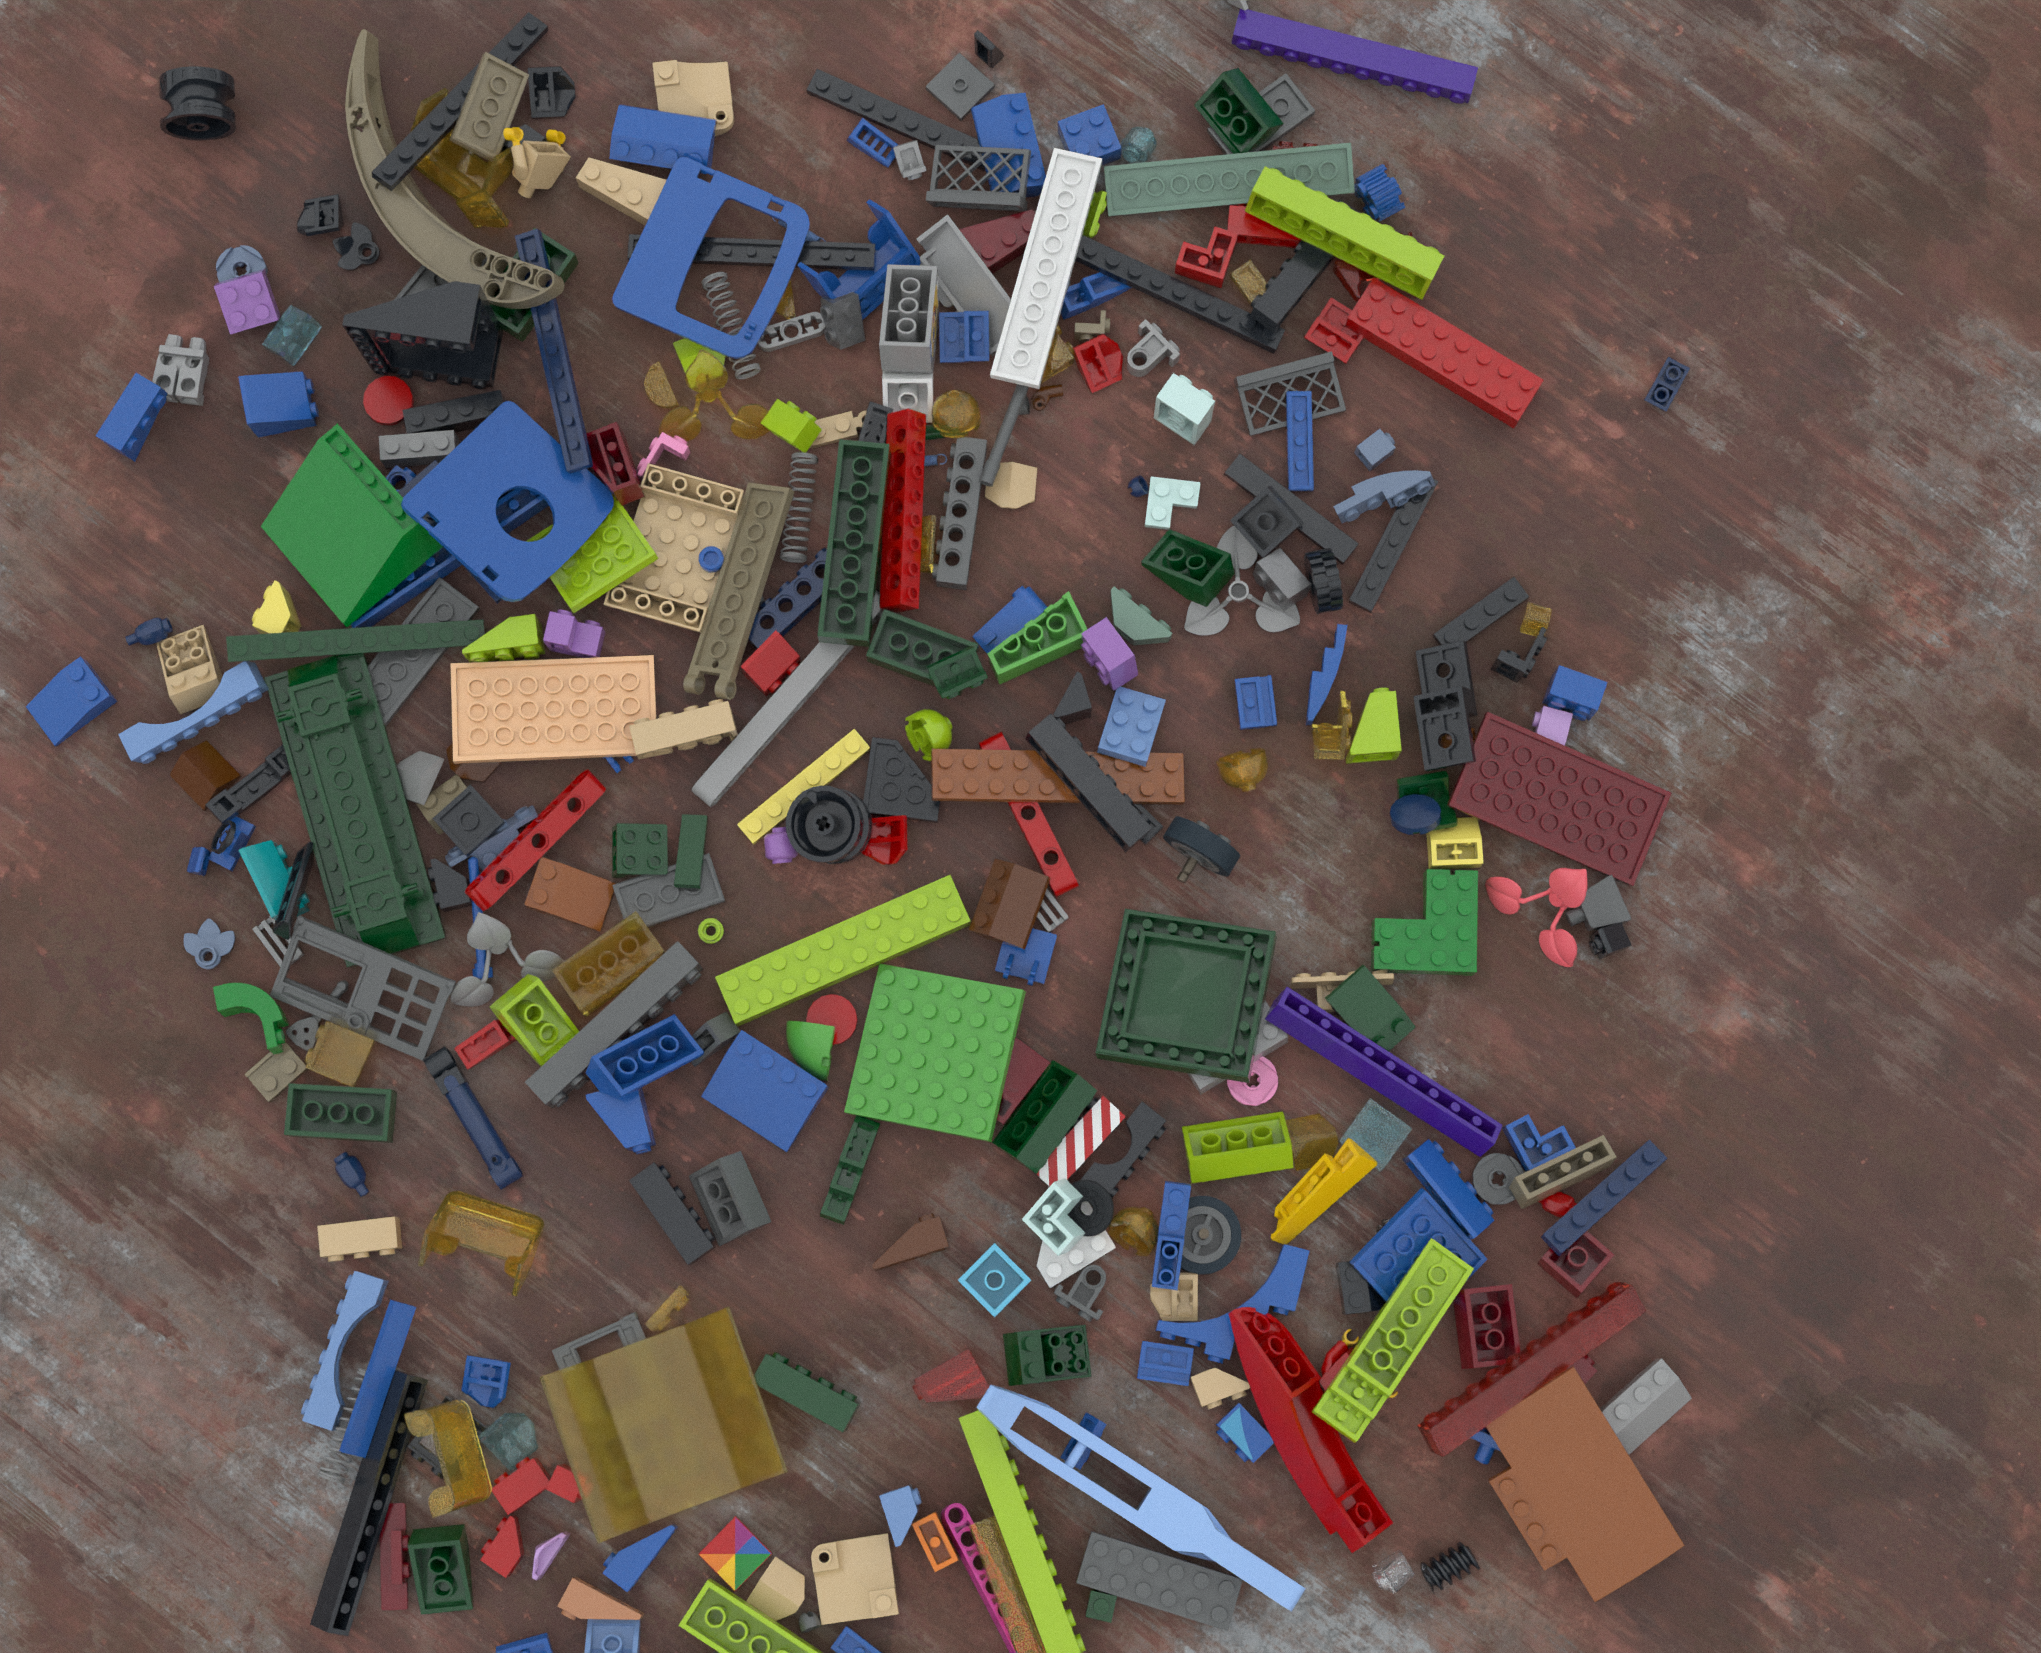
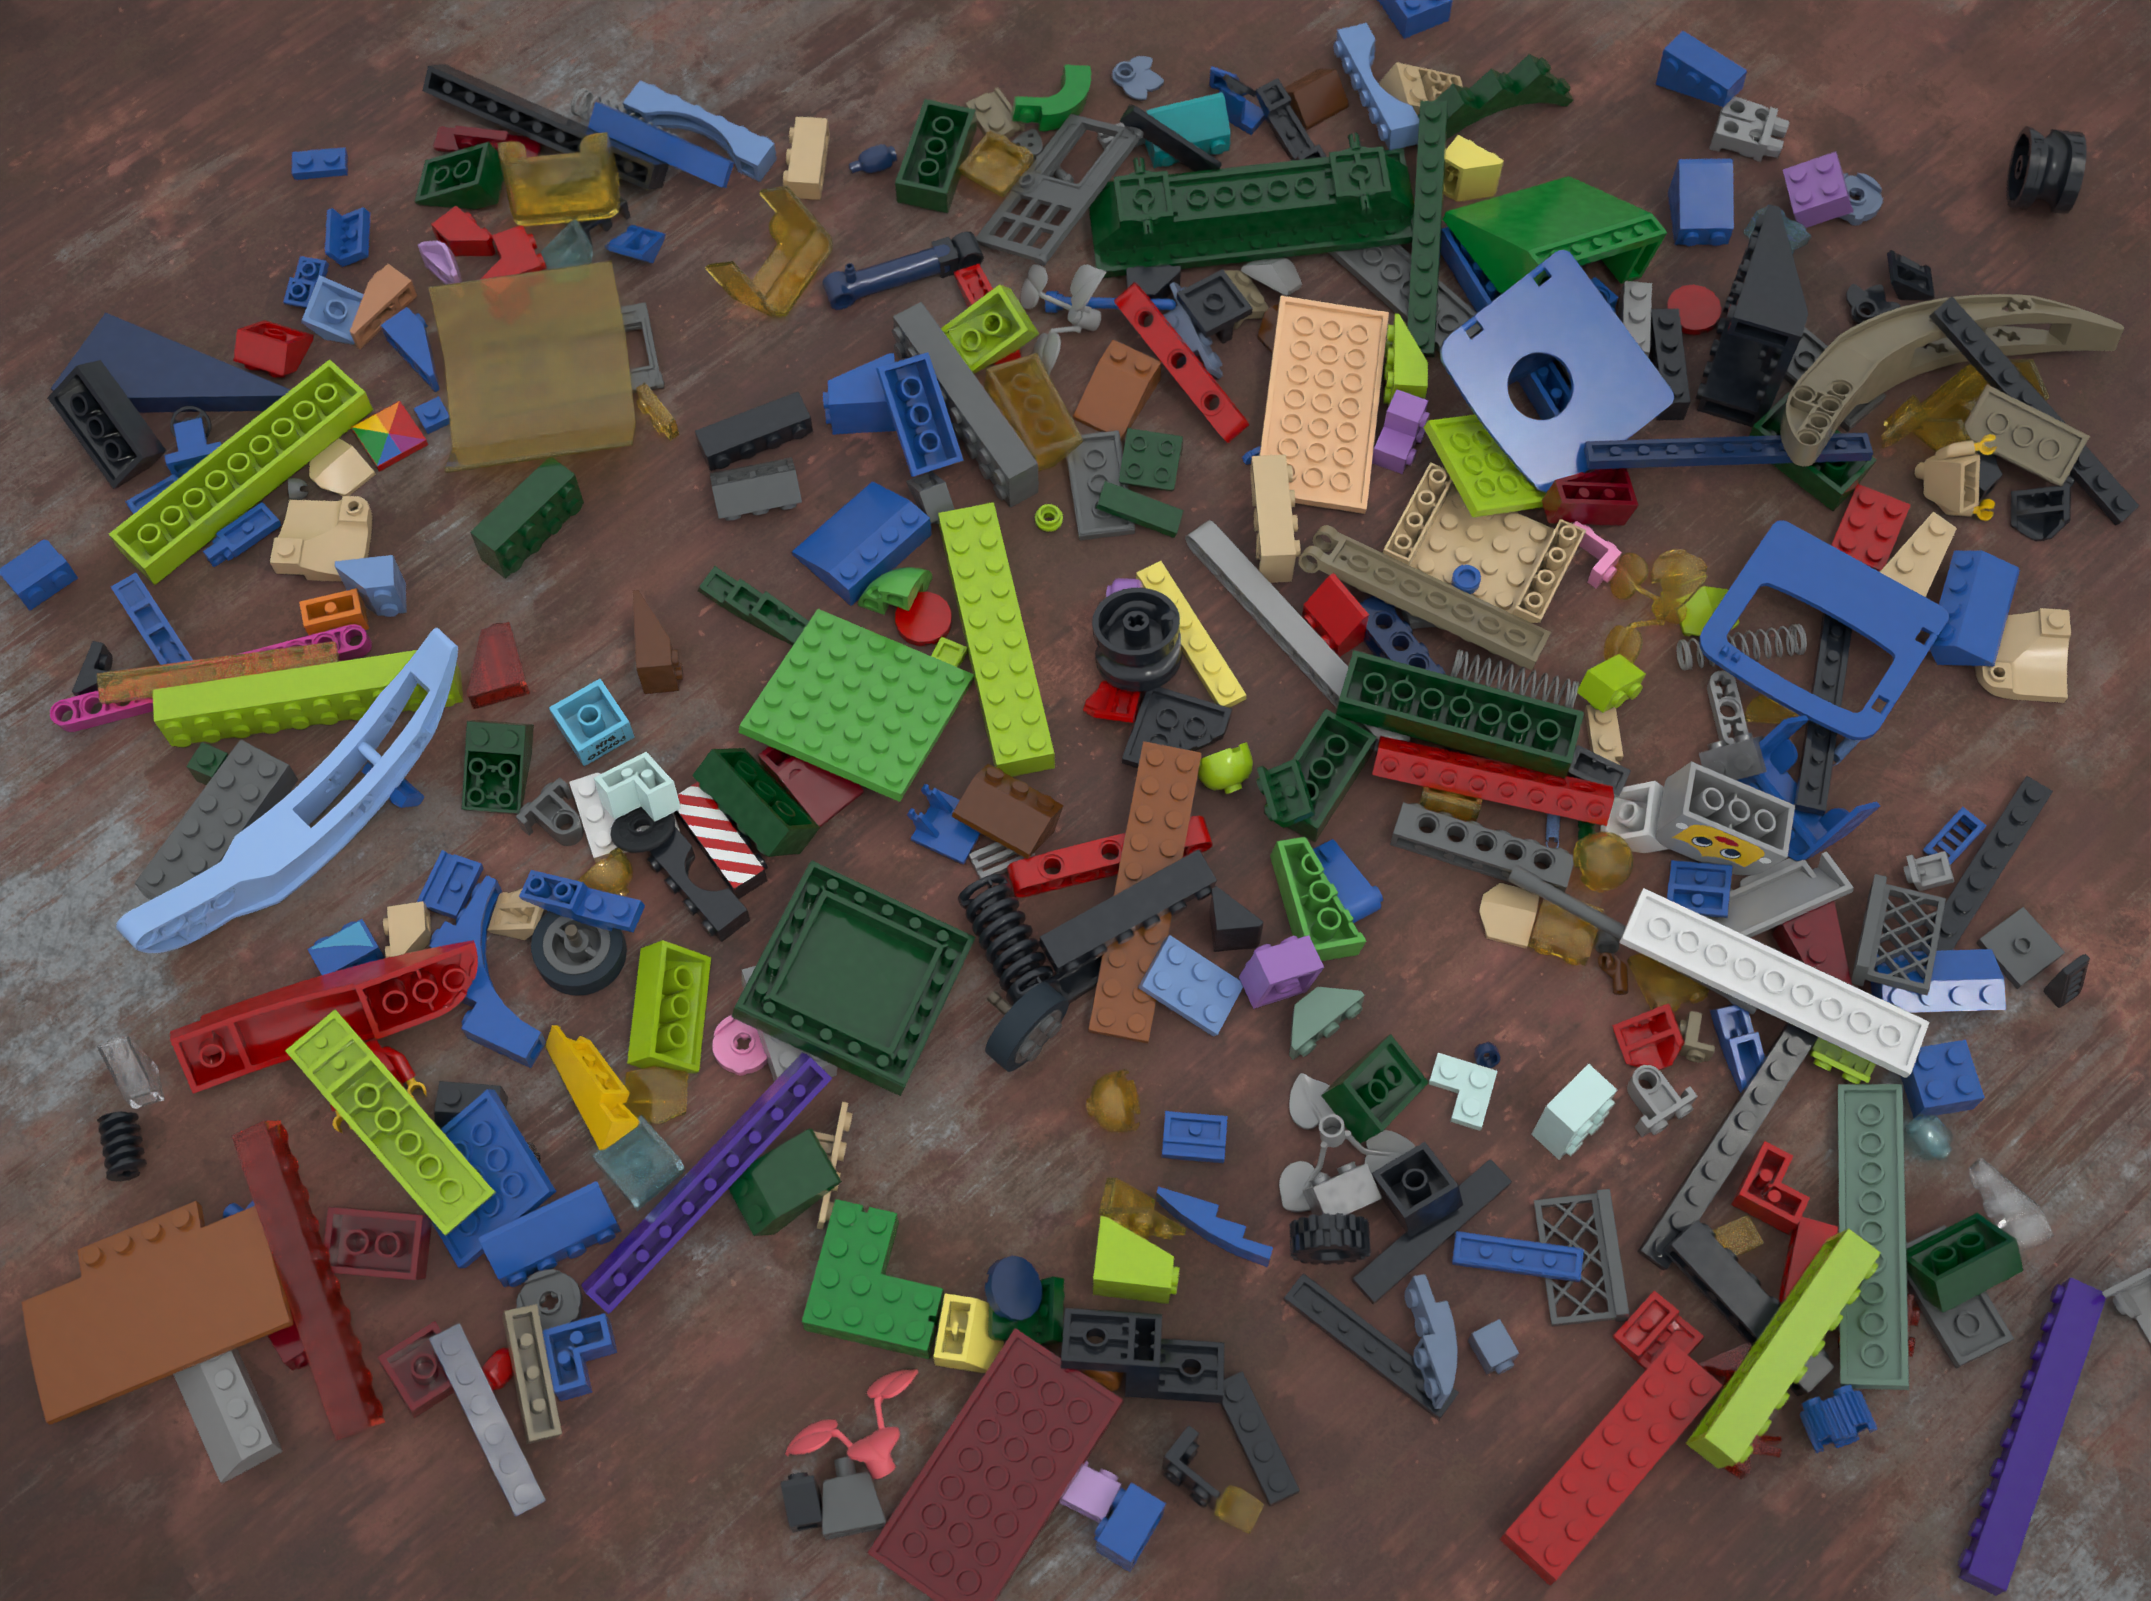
camera: 100 degrees right, 15 degrees down
dark blue plant [125,617,173,646] -> none
none -> blue plate [414,396,453,435]
none -> lime tile [931,637,968,668]
none -> black piece [958,874,1061,1006]
none -> dark green arch [1417,54,1574,145]
none -> clear yellow plate [1528,898,1604,966]
none -> red plate [1831,484,1911,572]
none -> clear slope [1969,1158,2054,1252]

